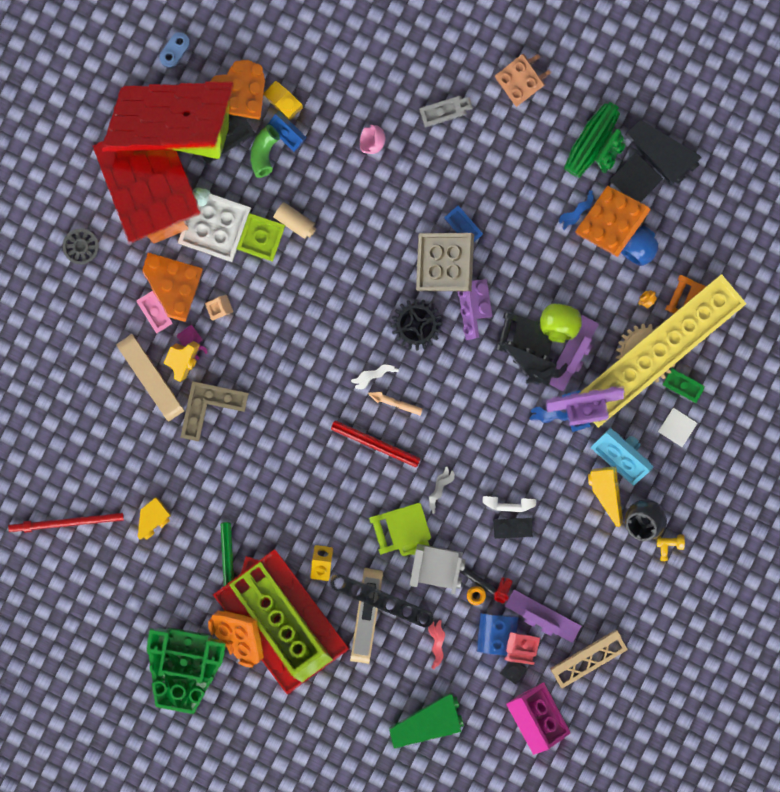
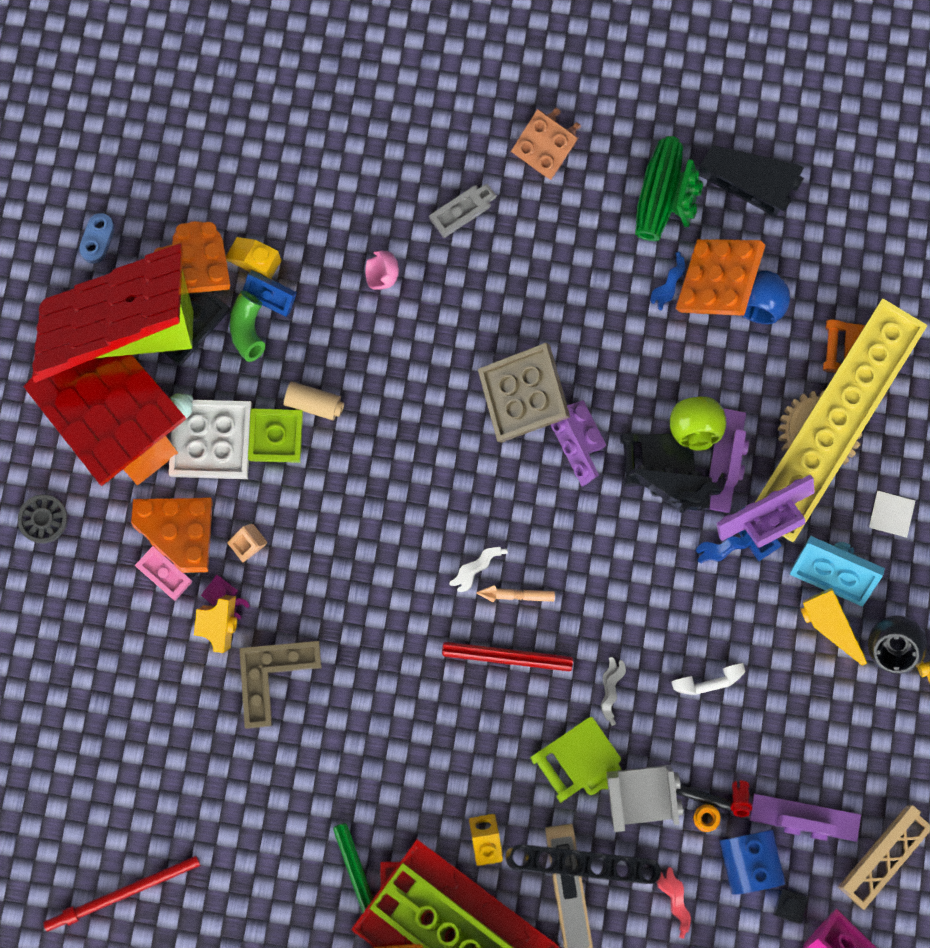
camera: 20 degrees left, 10 degrees down
tan beam [116,334,184,422] -> none
yellow slope [138,497,171,540] -> none
black gear [391,299,442,351] -> none
blue plate [444,205,483,242] -> none
black plate [493,518,533,539] -> none
coral plate [504,632,540,665] -> none
black tile [609,153,663,203] -> none
light orange plate [638,290,657,308] -> none
green plate [662,368,705,403] -> none

